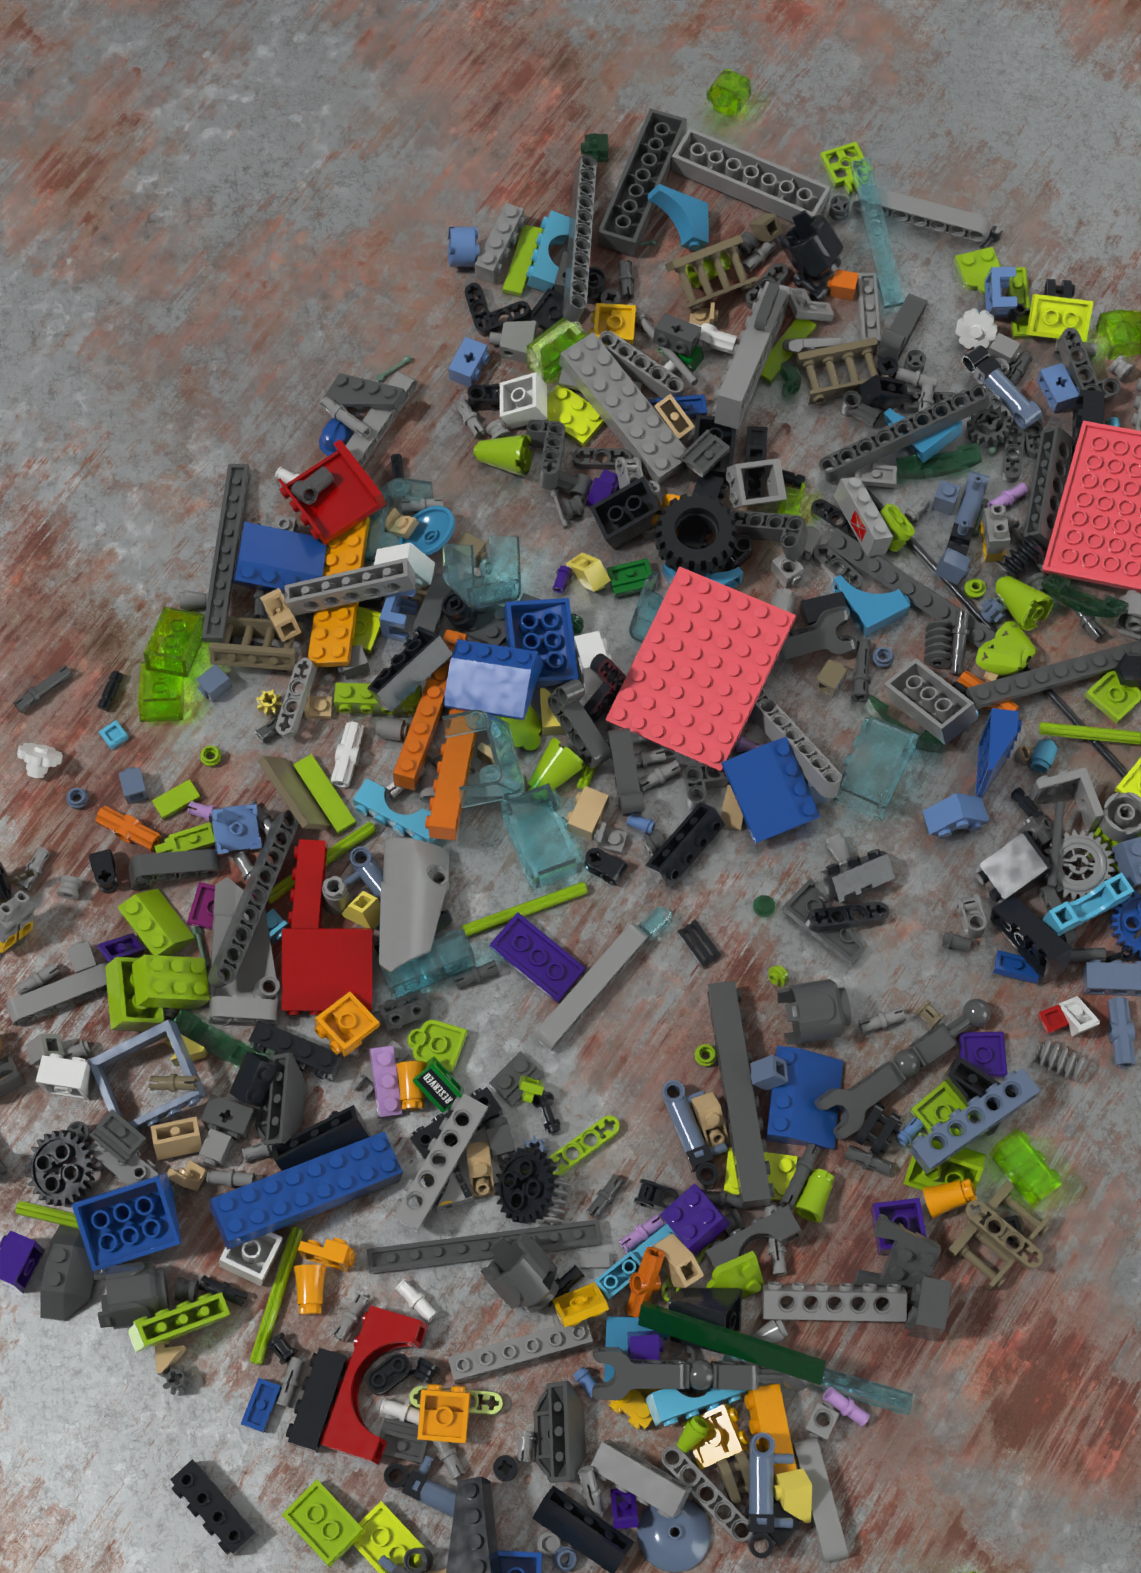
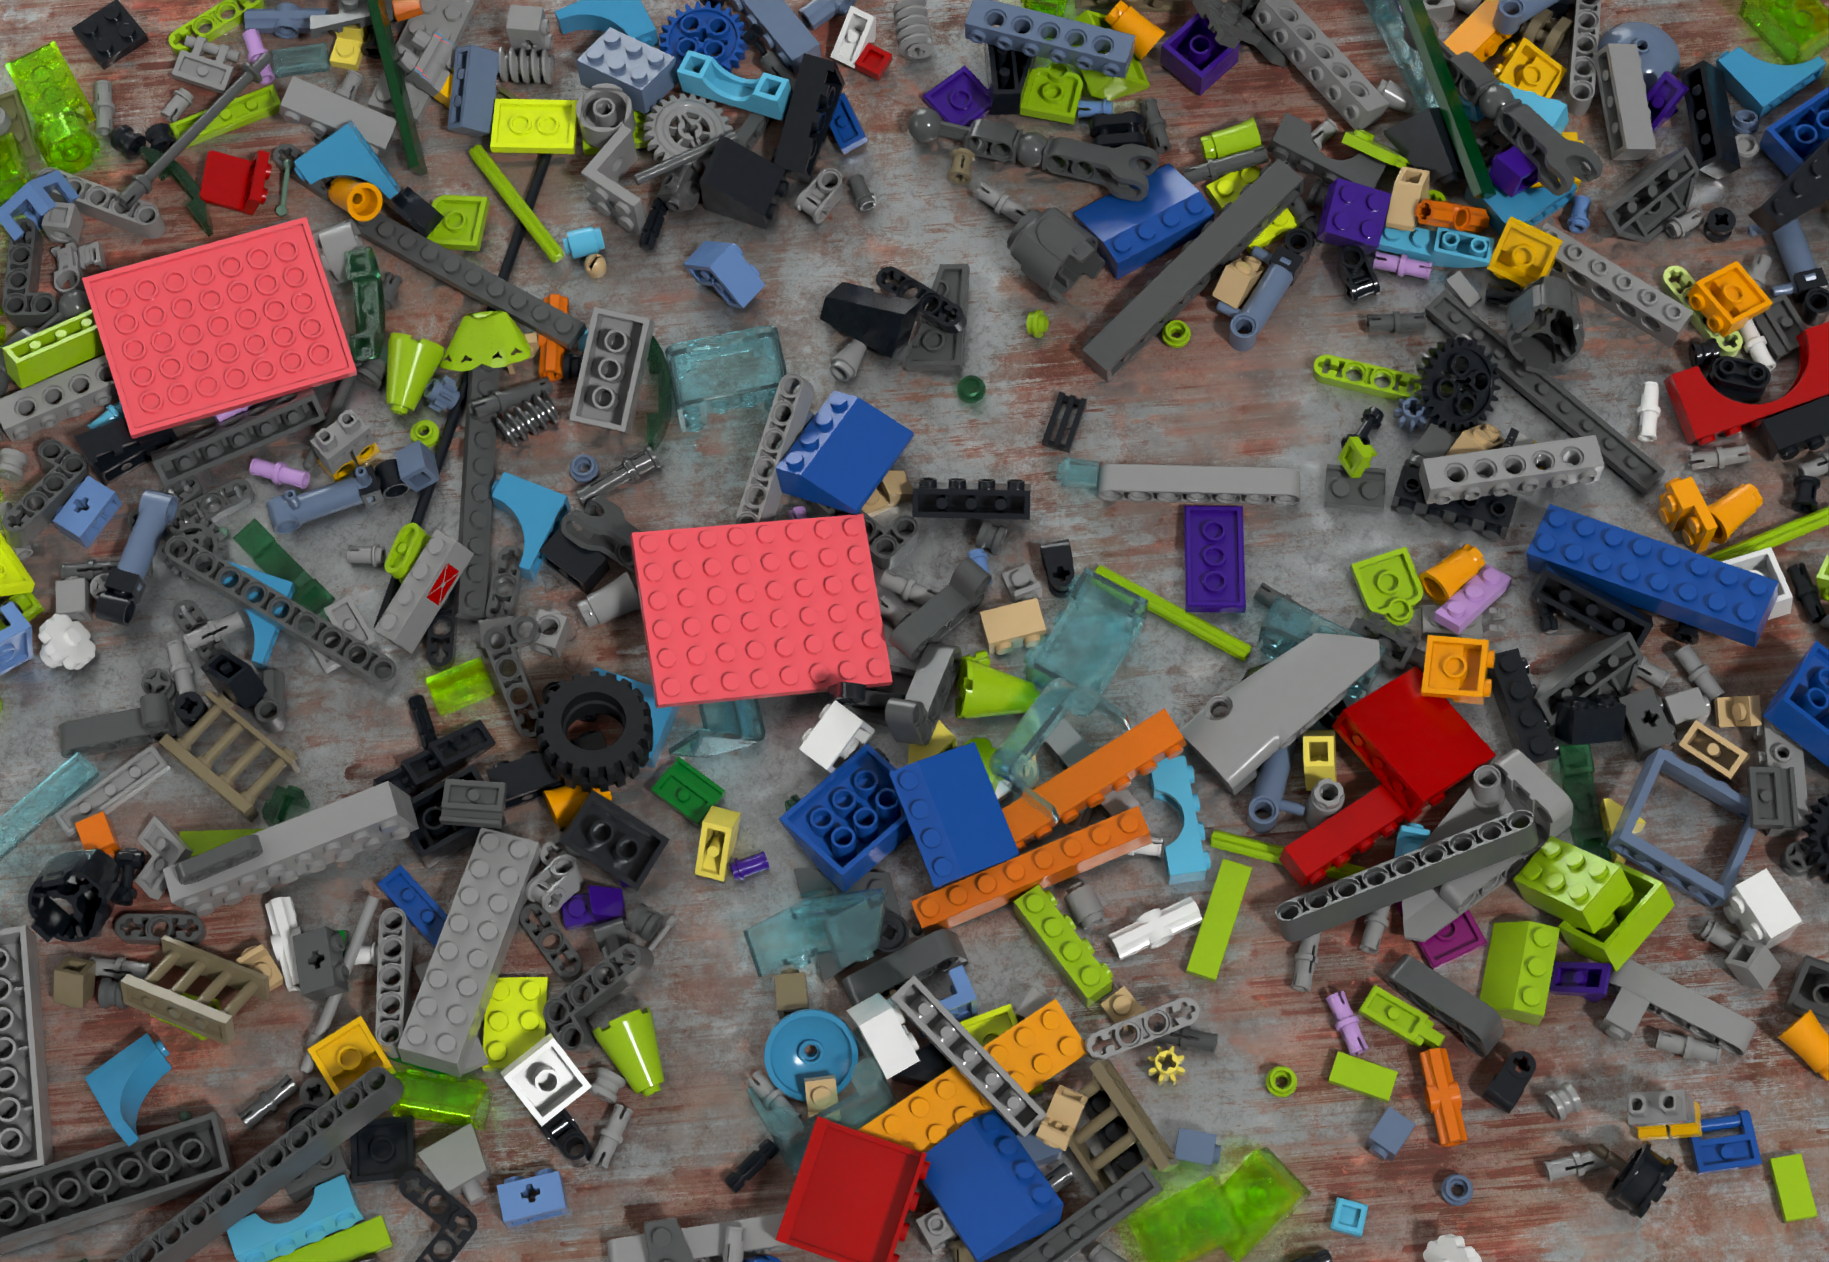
camera: 125 degrees left, 0 degrees up
dark tan pin [149,1074,198,1092] -> none
sand green hinge [192,926,210,970] -> none
medium blue panel [210,803,262,854] -> none
dark tan tile [258,756,332,830] -> none
dark grey piece [291,466,334,504] -> none
black wedge [367,626,452,712] -> none
panel [413,1056,464,1113] -> none
light grey pin [578,1466,605,1517] -> none
tan brick [653,393,695,439] -> none
lime cone [676,1416,710,1453] -> none
light grey window [726,458,787,509] -> none
sand blue brick [750,1055,788,1091] -> none
light grey hinge [782,337,842,352] -> none
dark tan brick [814,659,847,698] -> none
sand blue brick [932,480,961,515] -> none
blue slope [975,708,1022,798] -> none
black piece [996,534,1044,579] -> none

